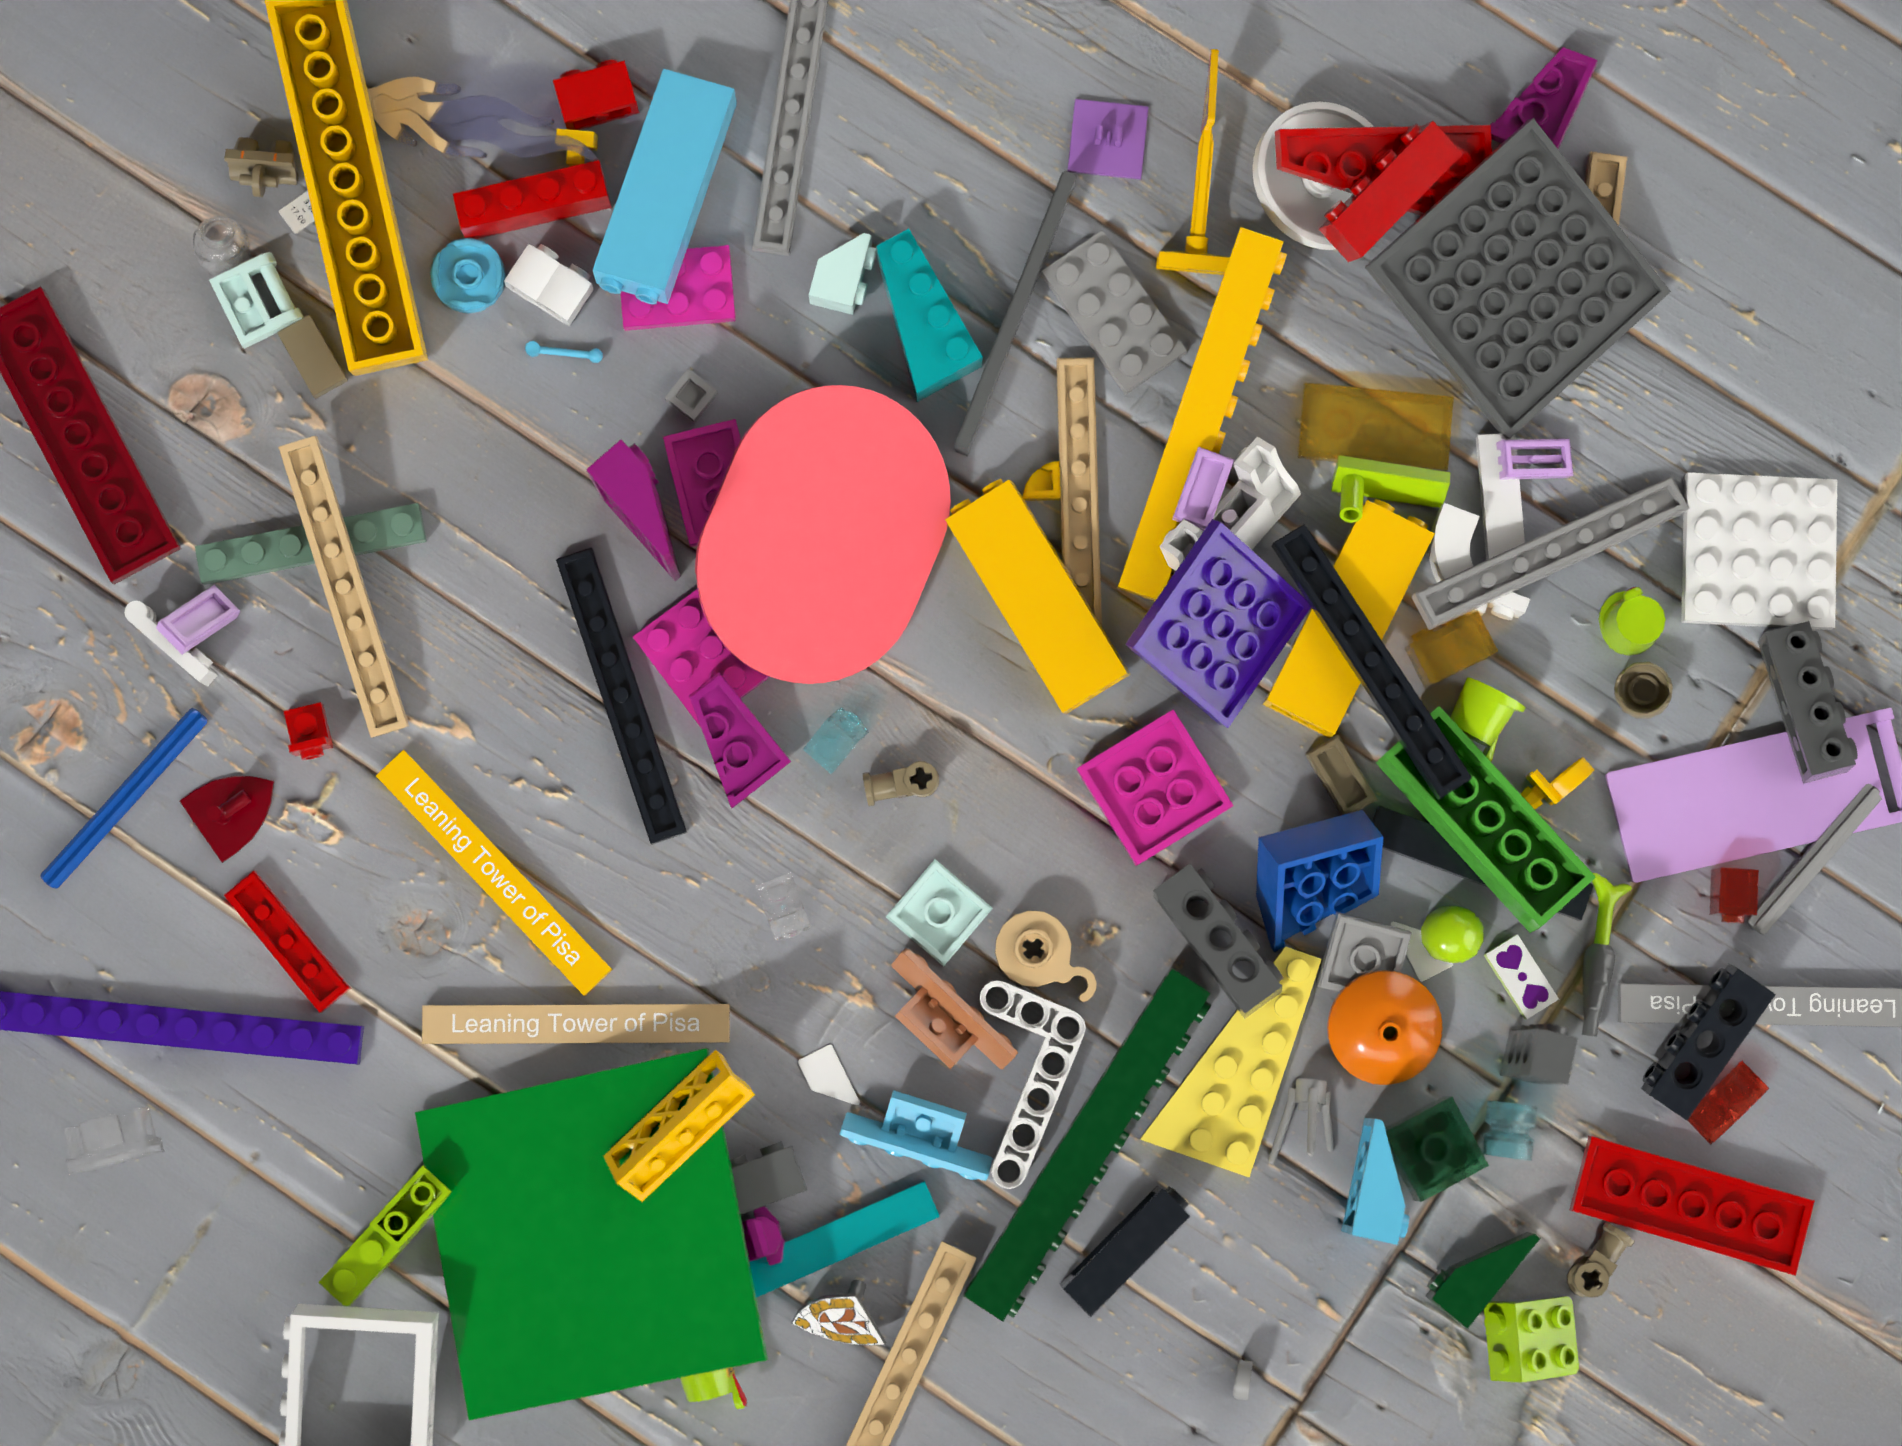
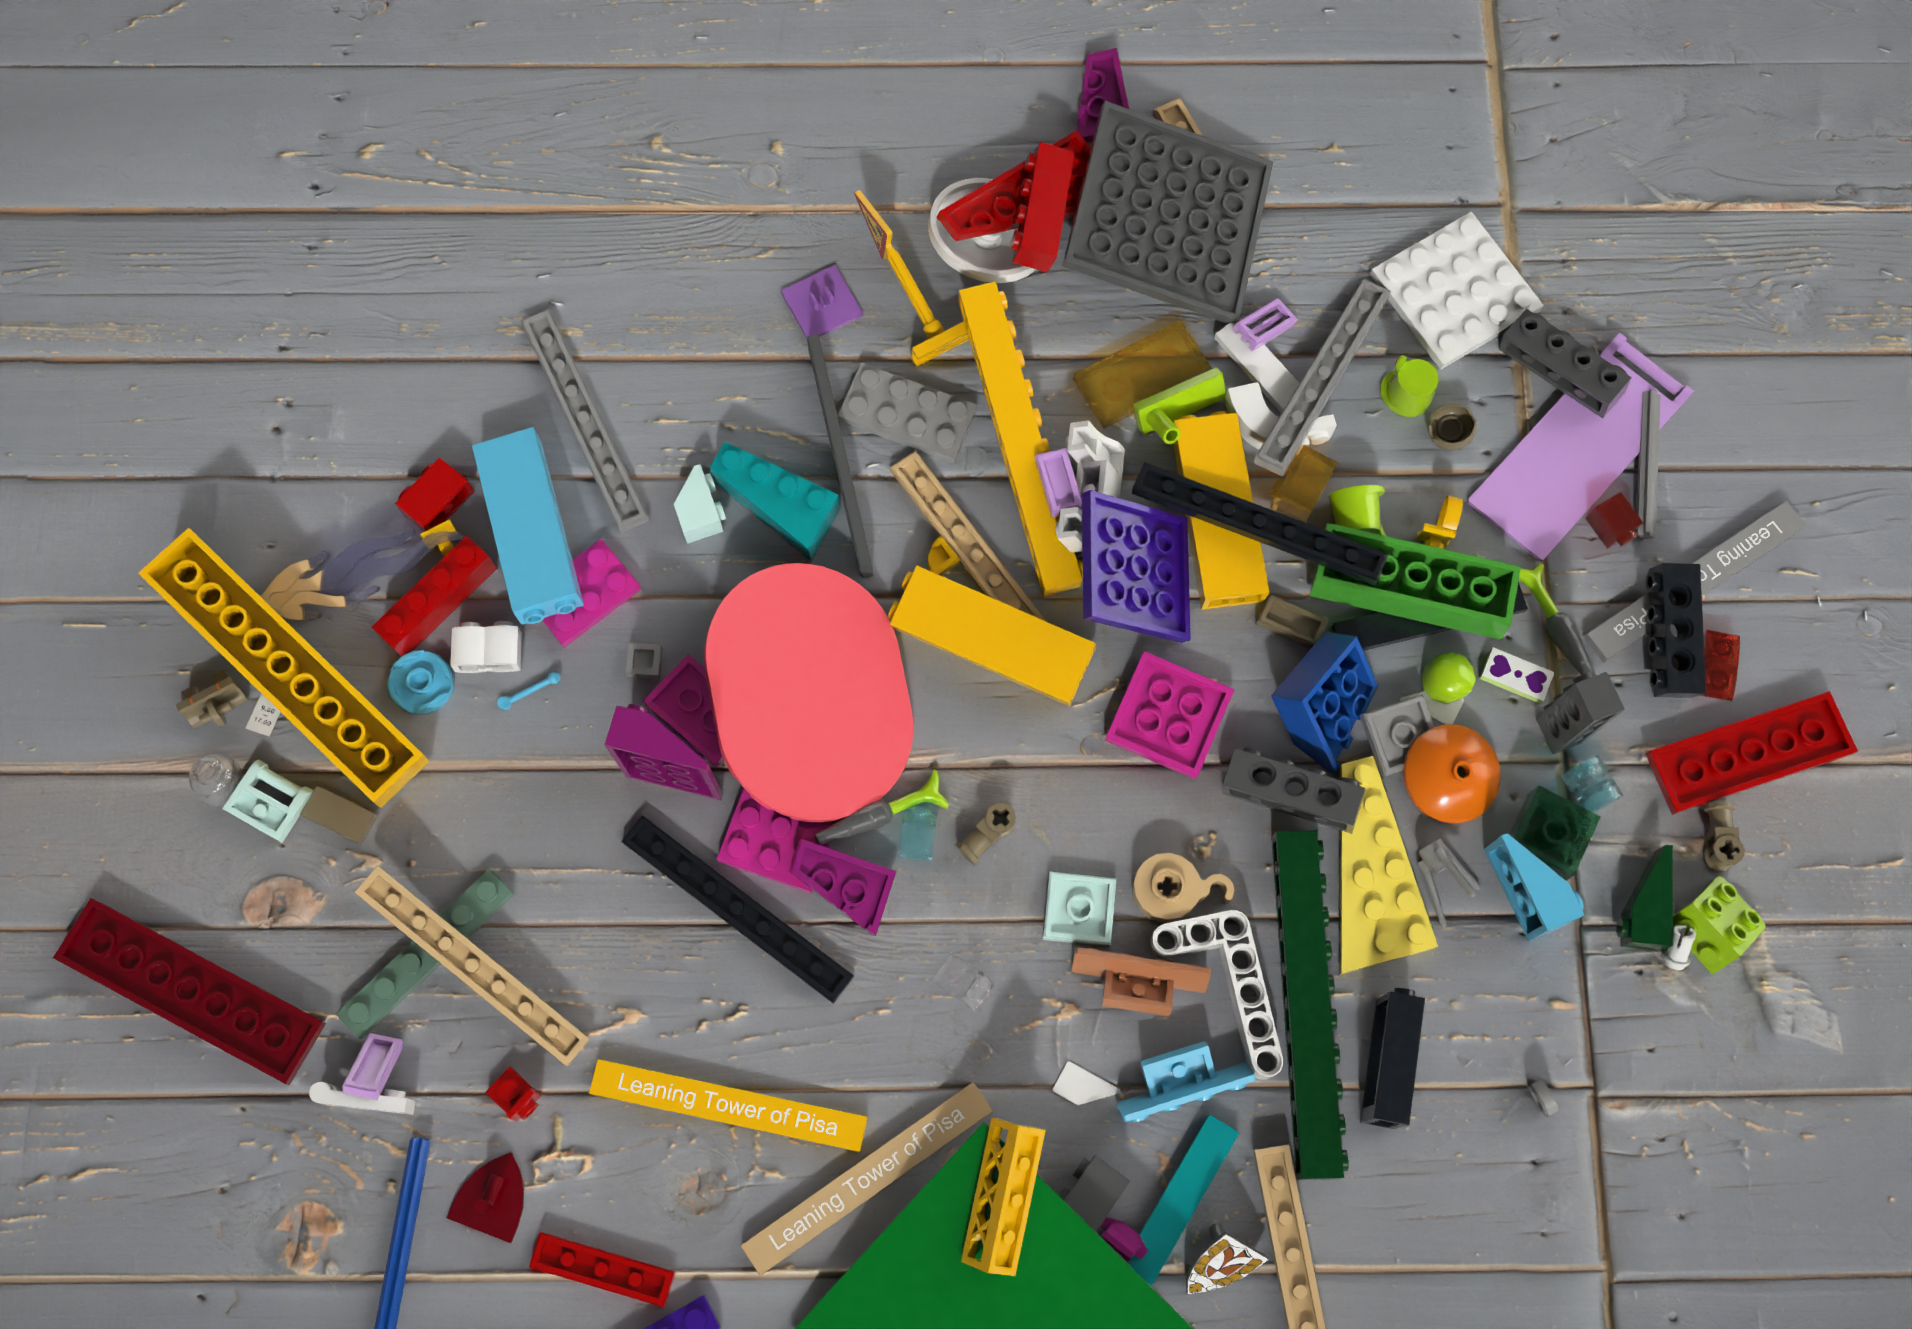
camera: 30 degrees left, 10 degrees down
none -> dark grey piece [814,769,949,845]
none -> white pin [1663,925,1696,970]

